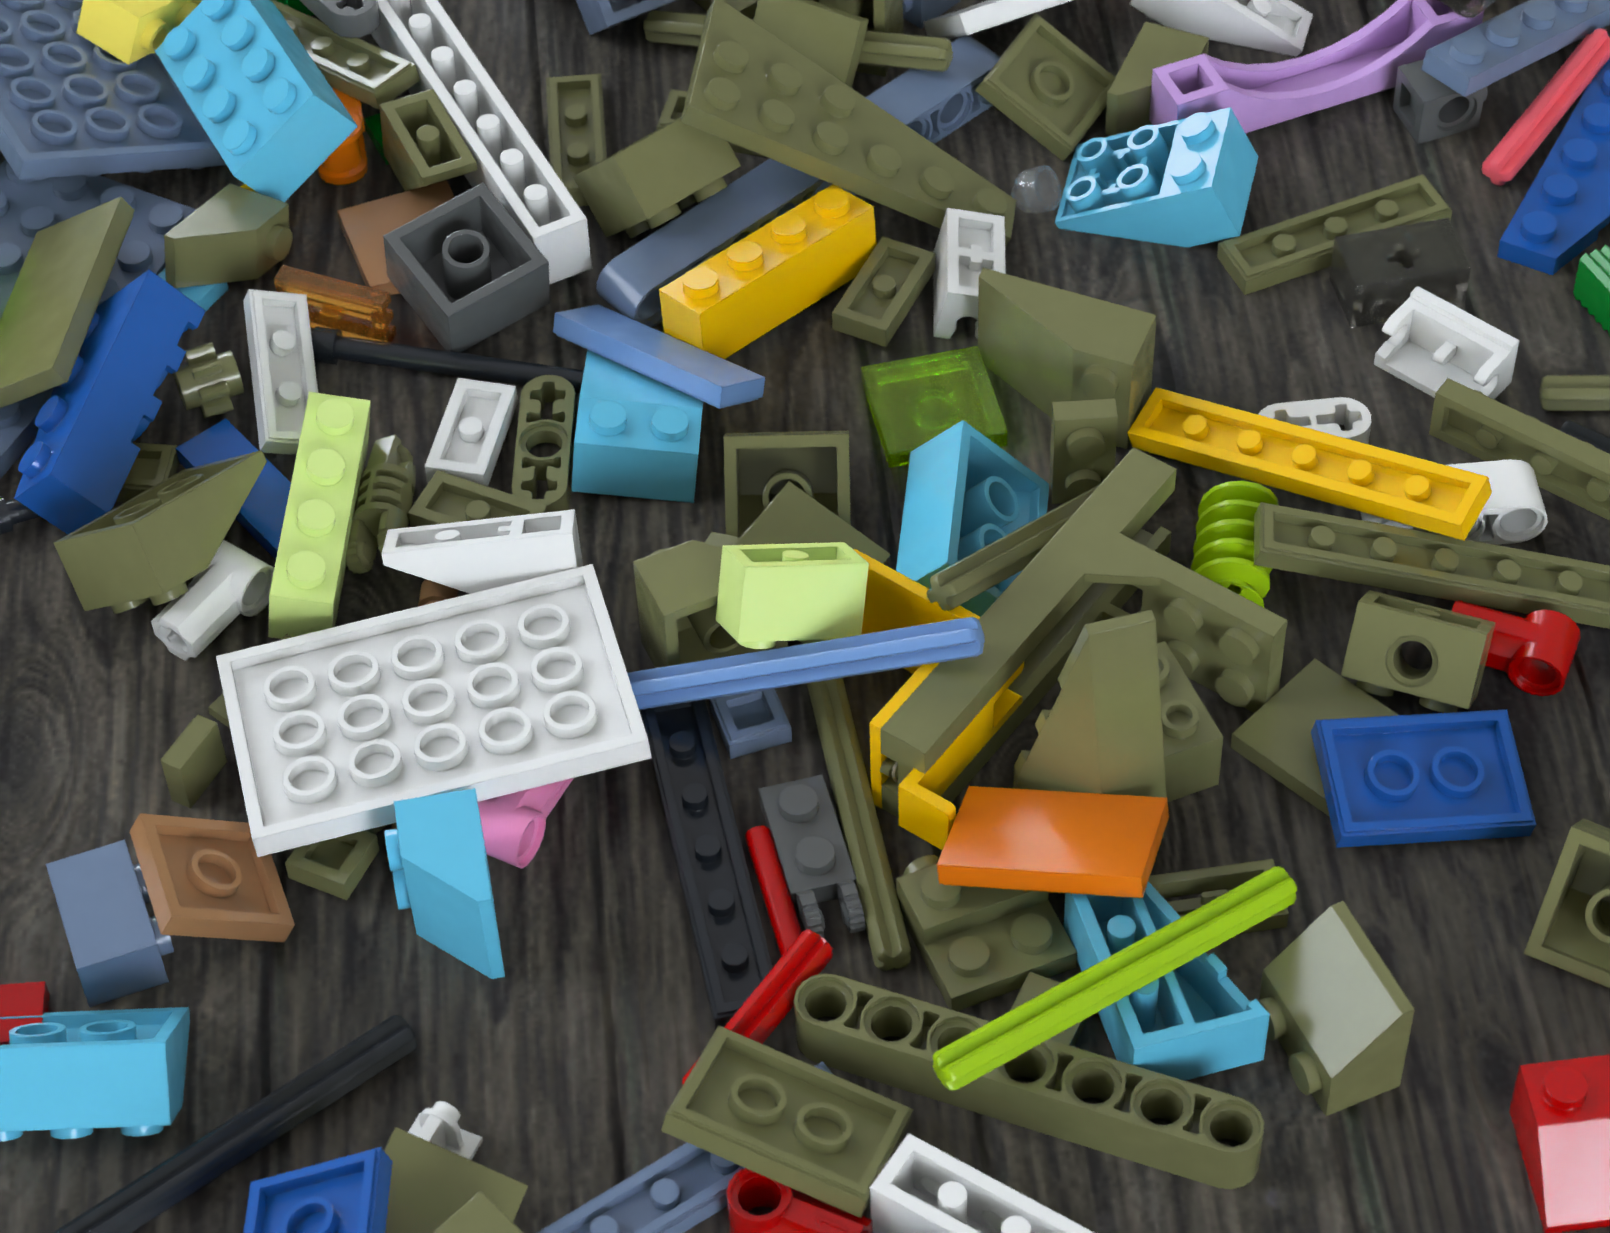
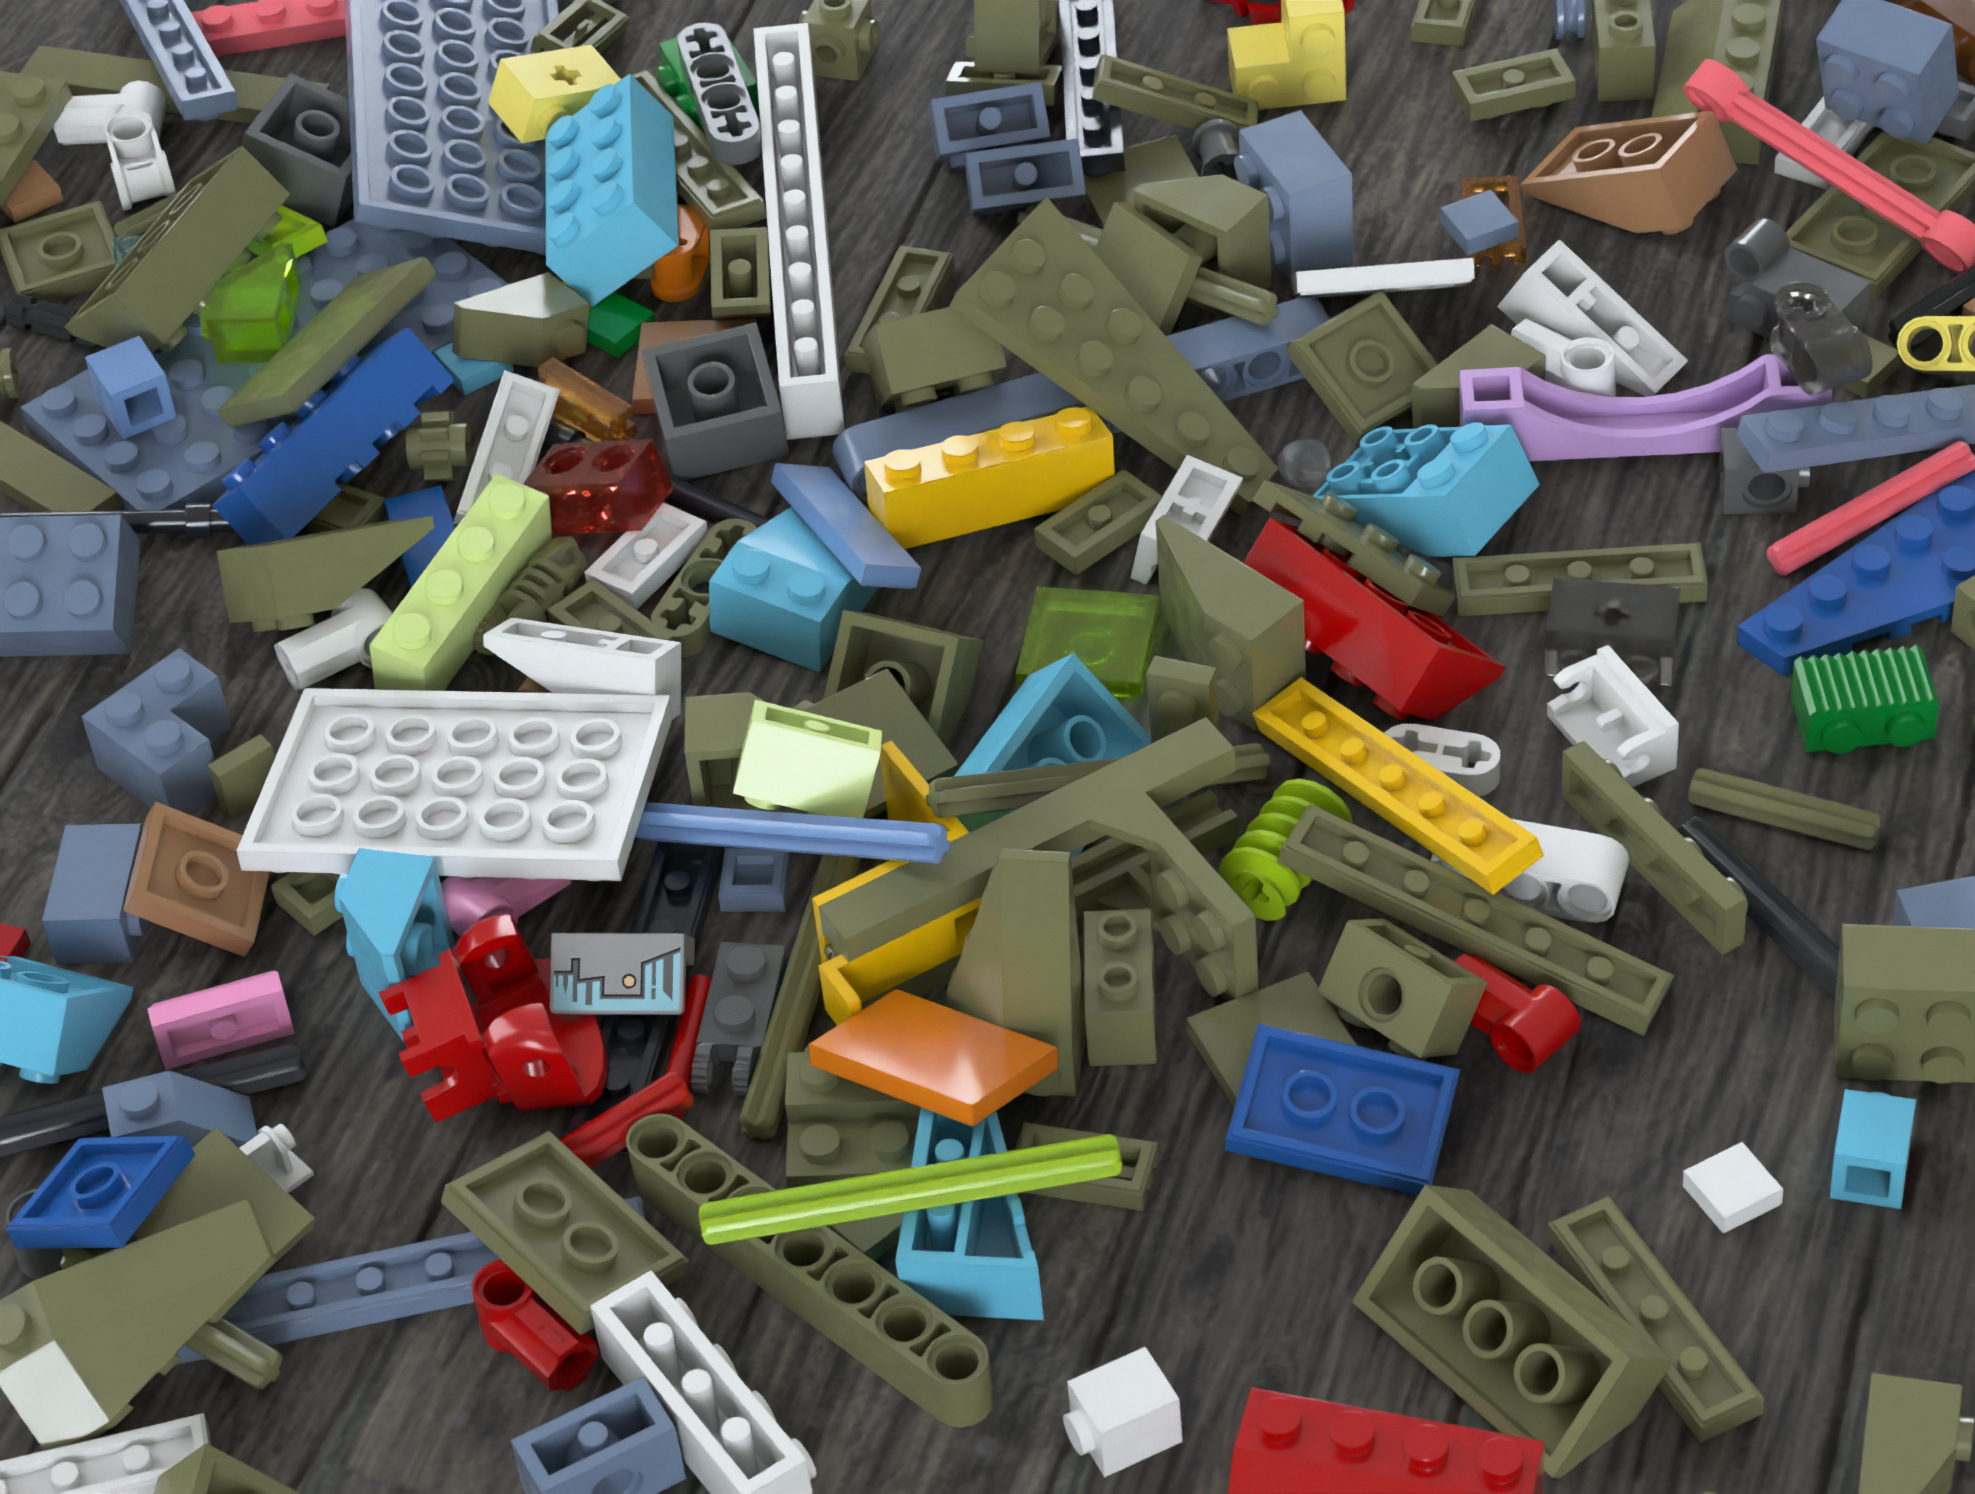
camera: 25 degrees right, 5 degrees down
olive slope [1258,901,1415,1116] -> none
none -> sand blue brick [81,648,233,815]
none -> sand blue slope [102,1071,258,1148]
none -> bright pink panel [147,971,295,1070]
none -> red piece [379,914,608,1123]
none -> clear red brick [523,439,674,534]
none -> panel [550,933,695,1015]
none -> green tile [587,292,656,358]
none -> white brick [1063,1347,1183,1477]
none -> red slope [1243,518,1506,721]
none -> olive wing [1252,480,1456,617]
none -> white piece [1511,319,1616,397]

